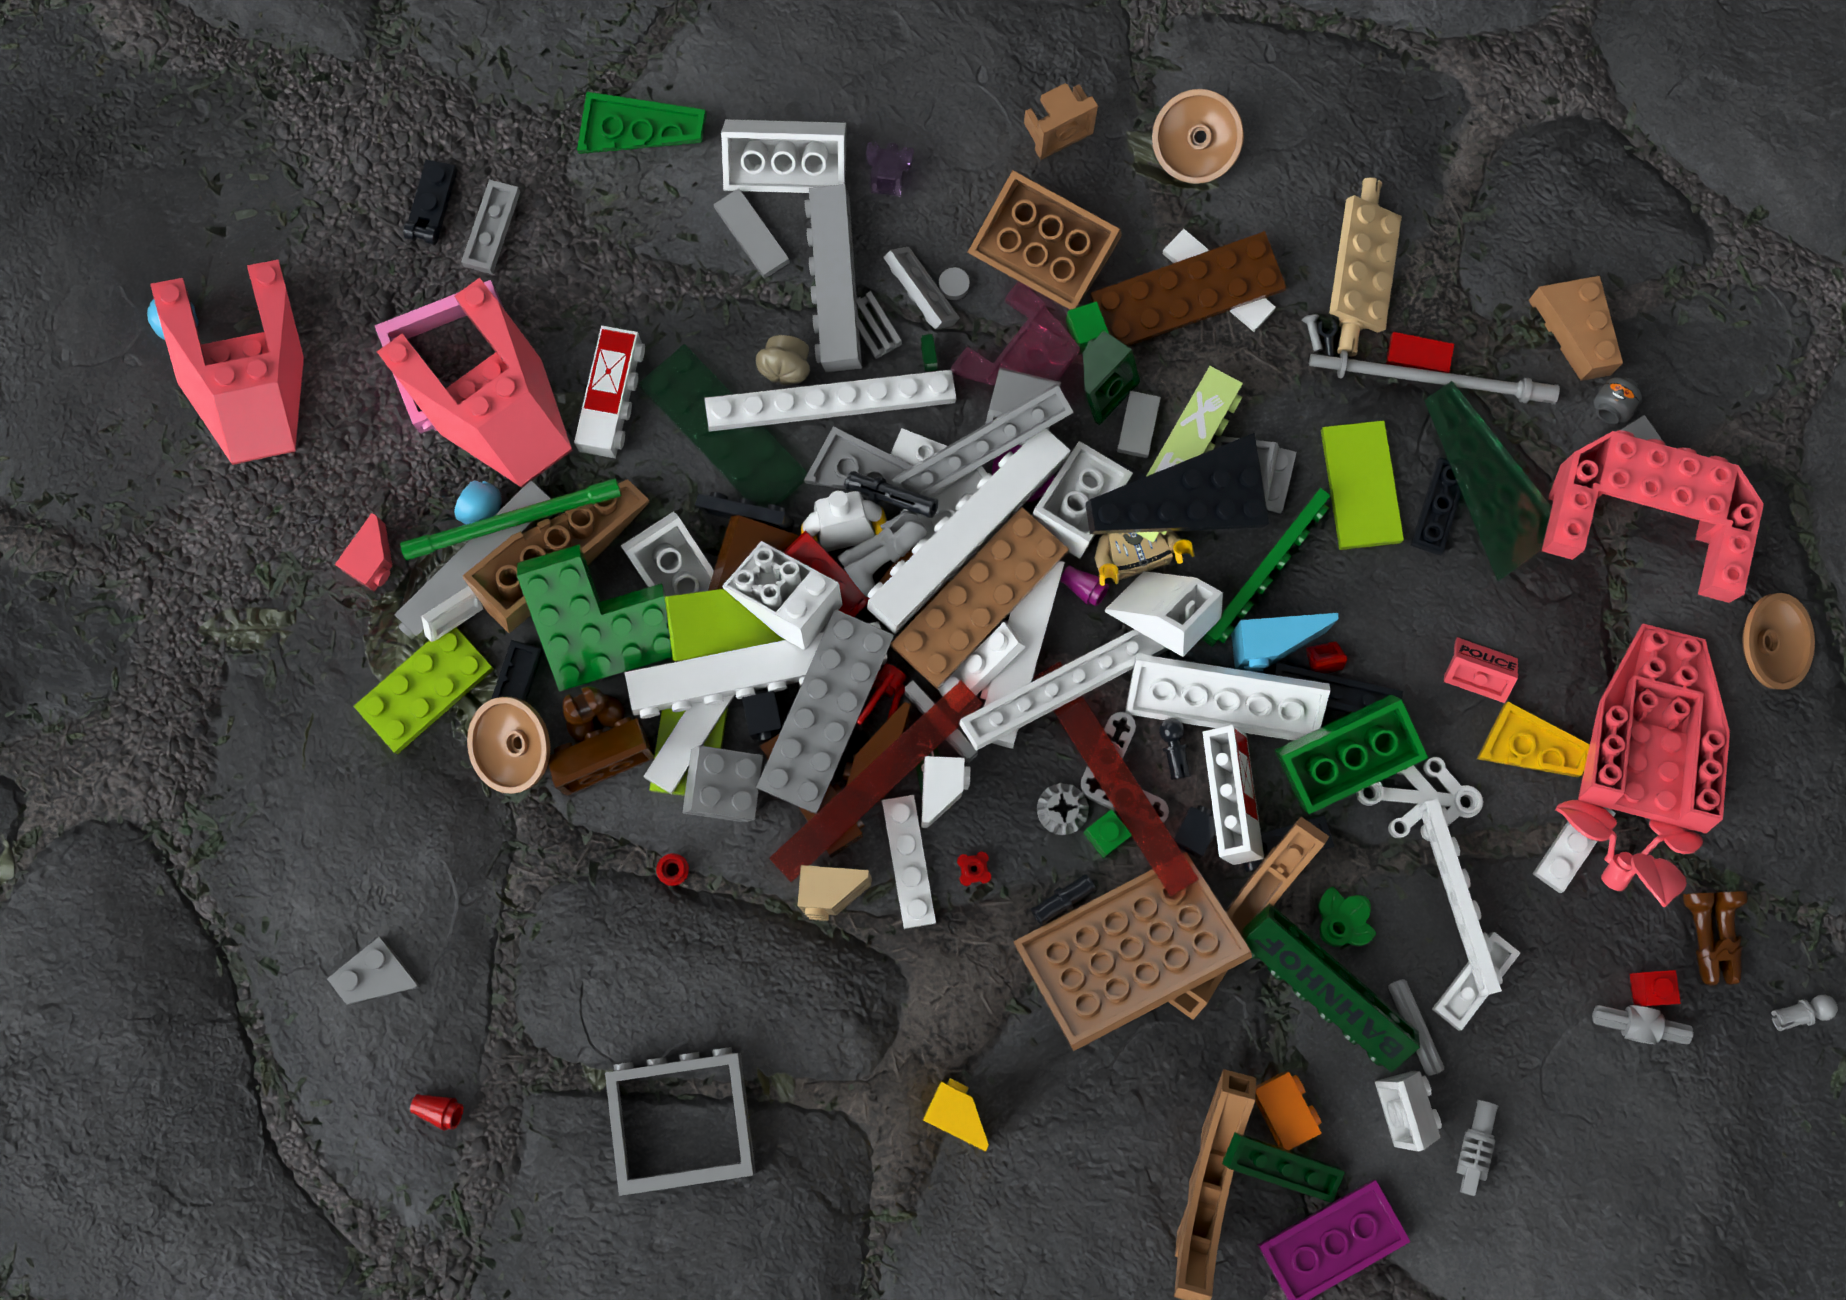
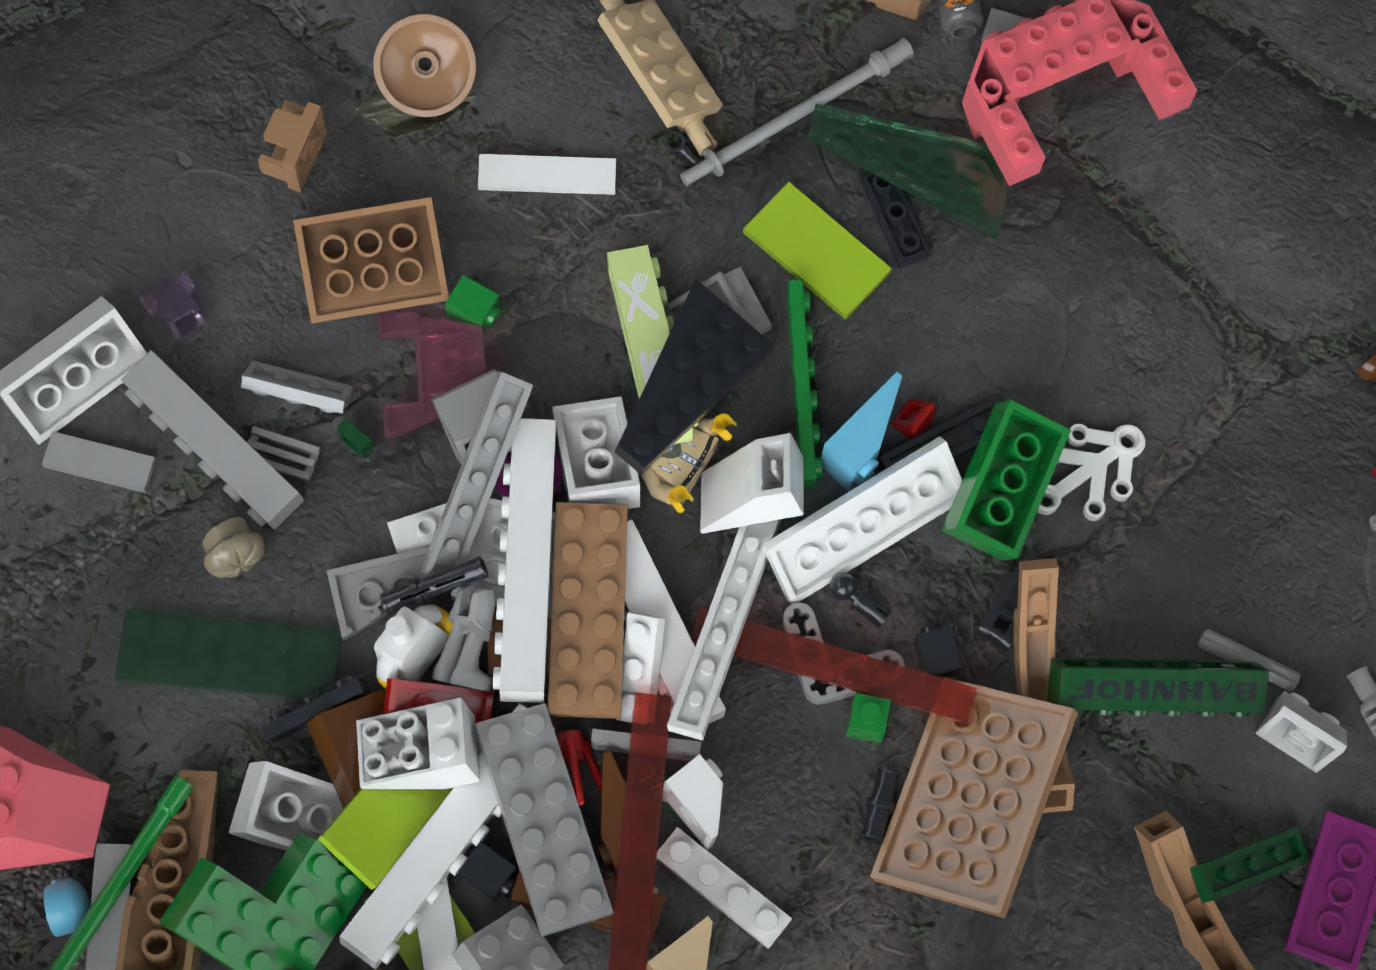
camera: 50 degrees left, 5 degrees down
white brick [574,326,645,459] -> none
white plate [705,370,956,432] -> none
light grey tile [939,267,970,300] -> none
red plate [957,852,991,886] -> none
light grey gear [1037,783,1089,835] -> none
magenta cone [1060,565,1109,607] -> none
dark green slope [1083,331,1140,425] -> none
reddish brown plate [1090,231,1286,346] -> none
light grey tile [1117,391,1161,458] -> none
white brick [1203,725,1264,865] -> none
orange brick [1255,1071,1322,1150] -> none
light grey piece [1301,314,1323,352] -> none
green plate [1318,887,1376,947] -> none
red tile [1386,332,1454,373] -> none
white plate [1419,798,1503,997] -> none
white plate [1432,932,1520,1031] -> none
coral panel [1444,637,1518,703] -> none
yellow wing [1477,702,1590,777] -> none
white plate [1533,807,1616,893] -> none
coral plant [1555,800,1703,907] -> none
coral wedge [1578,624,1730,834] -> none
medium nougat dish [1742,593,1815,690] -> none

